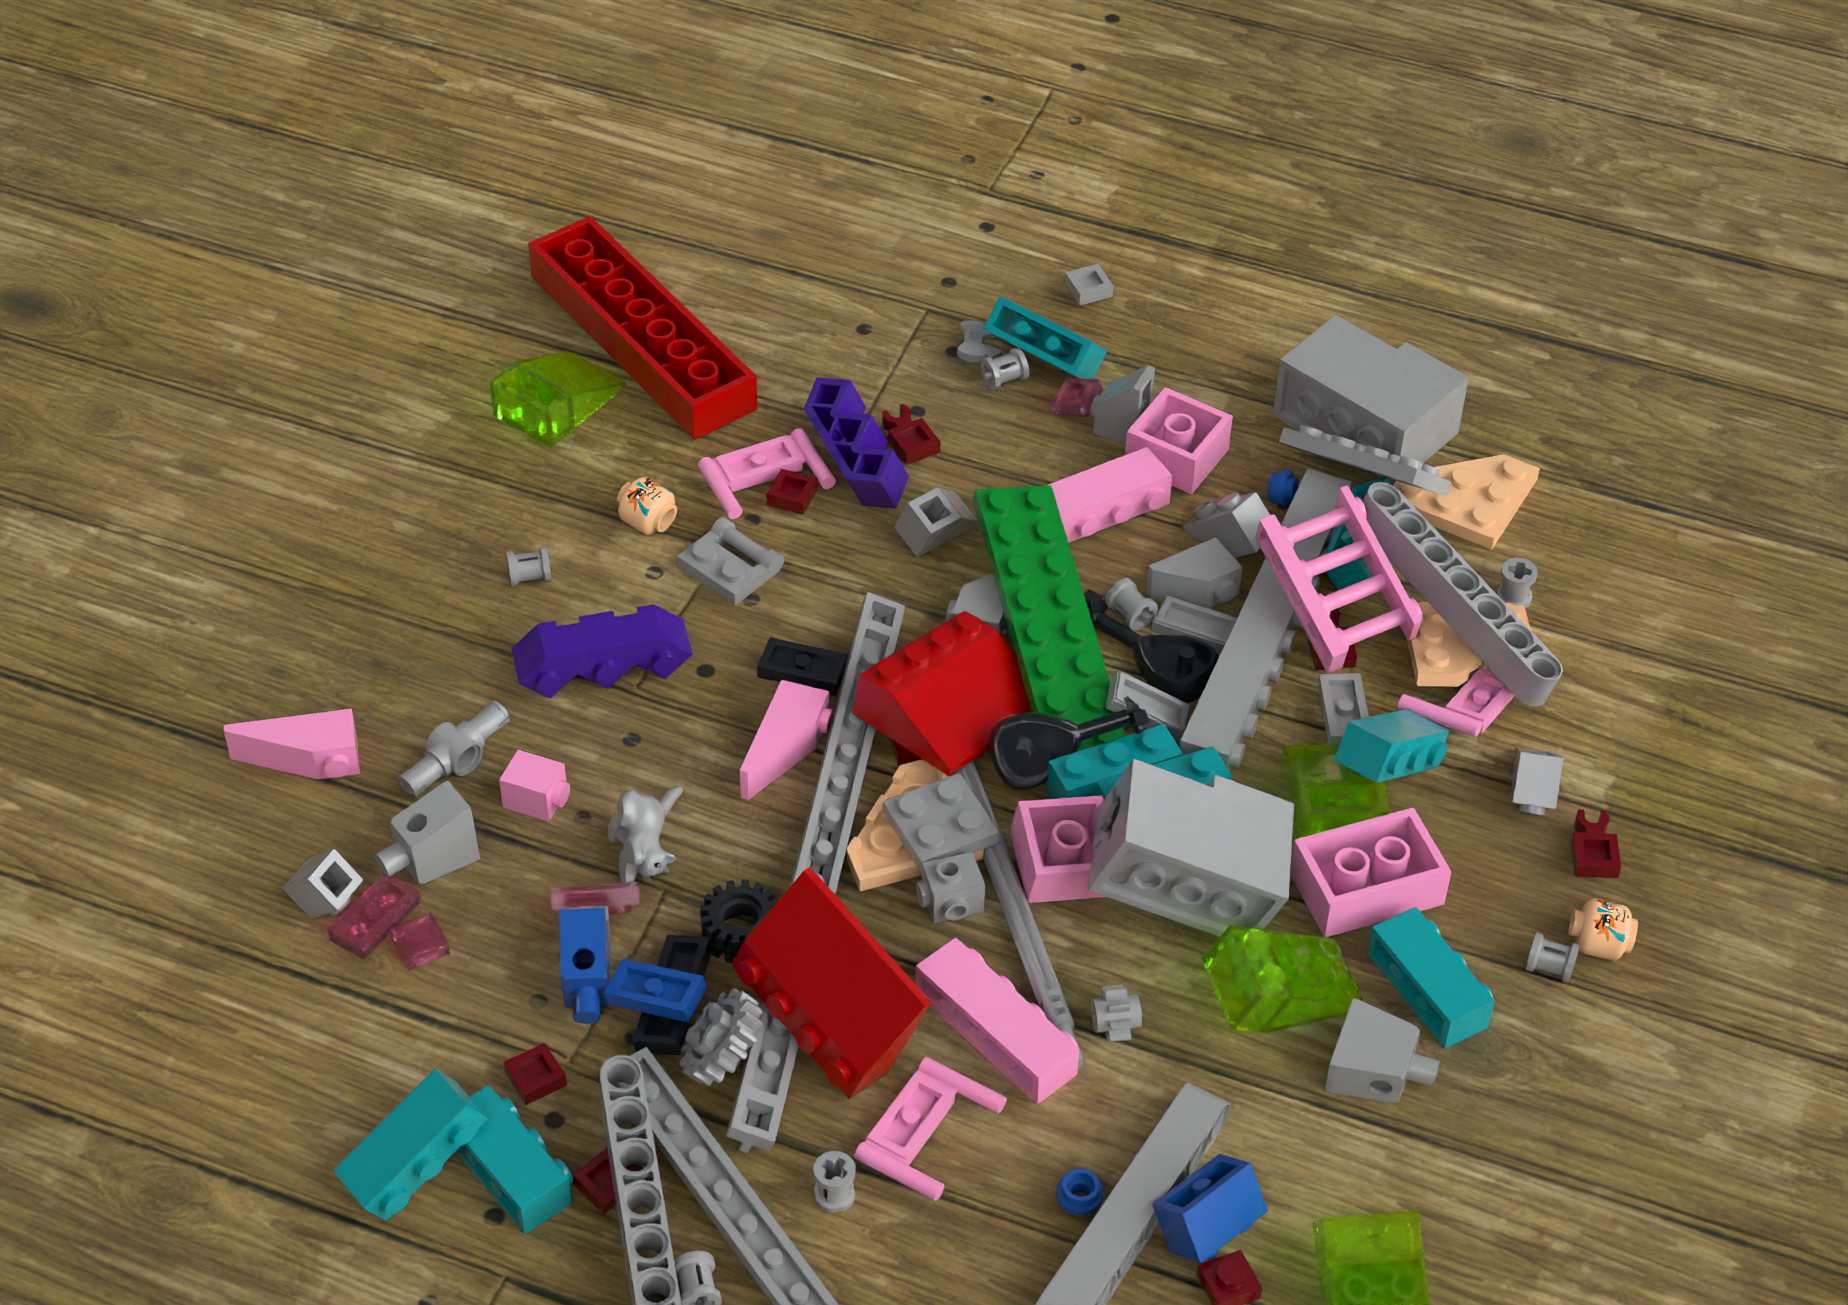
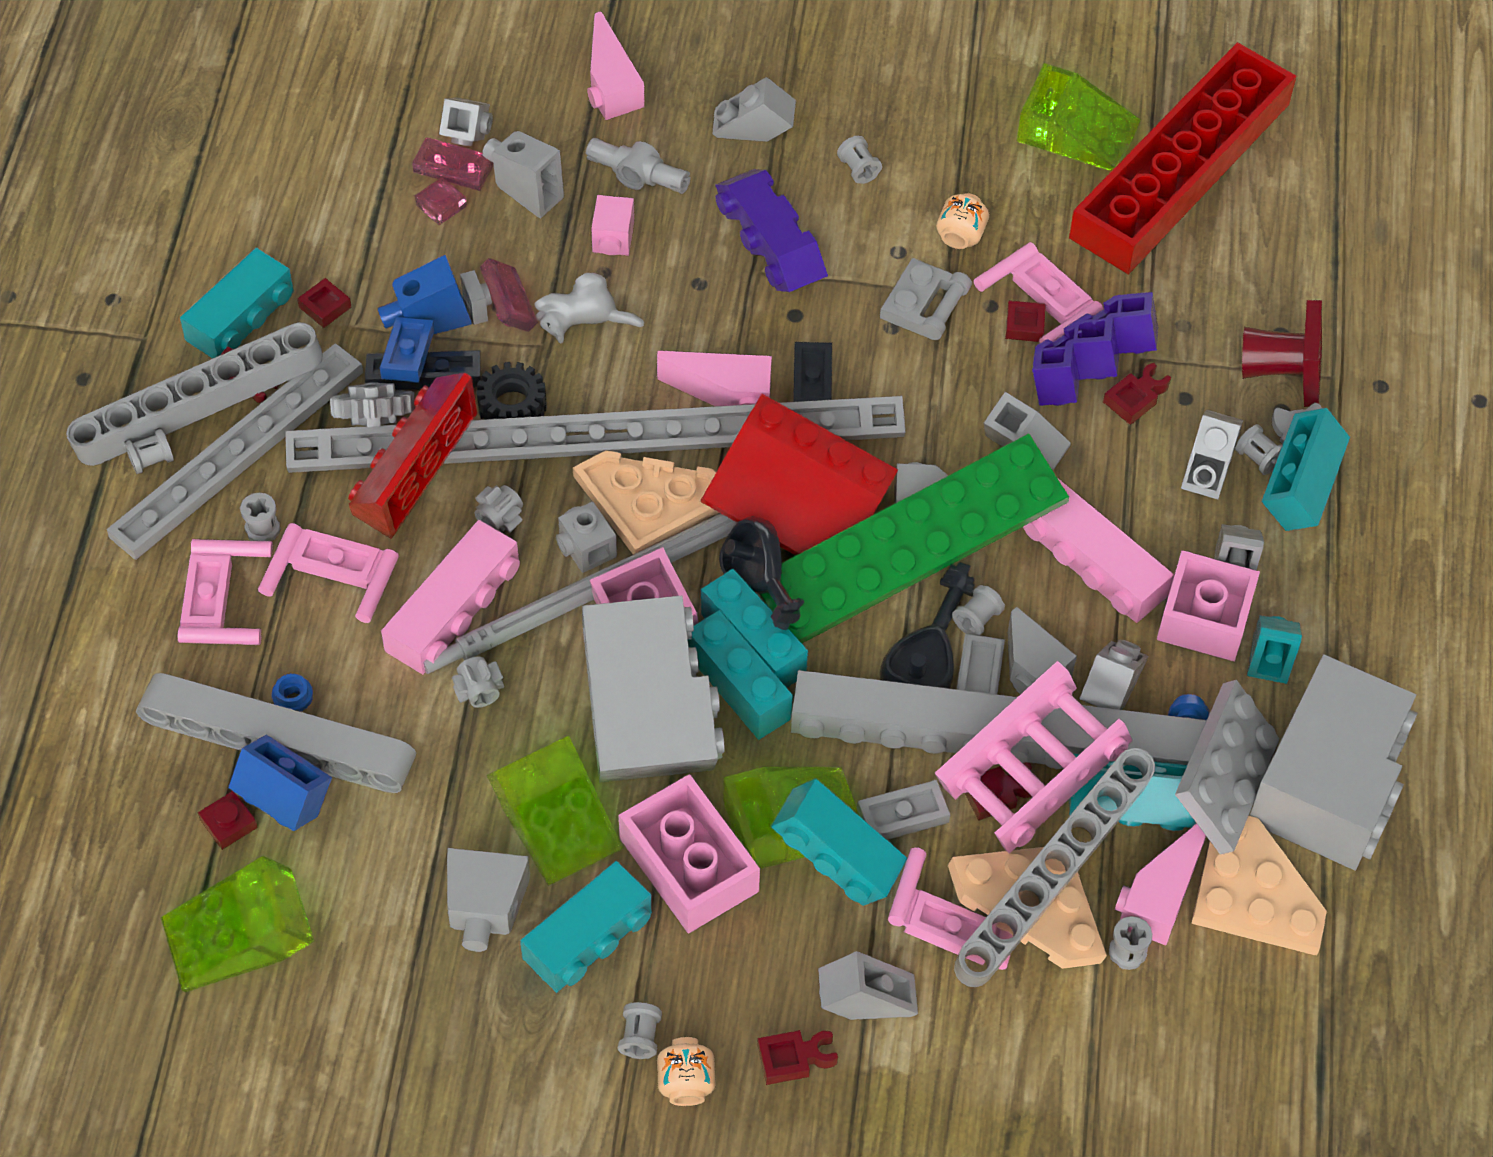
camera: 75 degrees right, 10 degrees up
teal brick [333,1068,488,1221] -> none
light grey plate [883,773,999,873] -> none
clear pink plate [1051,378,1103,417] -> none
light grey plate [1064,264,1114,306] -> none
light grey tile [1106,670,1190,743] -> none
none -> bright pink plate [178,539,273,645]
none -> light grey gear [475,485,523,533]
none -> light grey slope [712,77,796,142]
none -> bright pink slope [1115,824,1206,945]
none -> slope [1181,409,1243,499]
none -> dark red plant [1242,300,1322,407]
none -> teal slope [1247,615,1302,684]

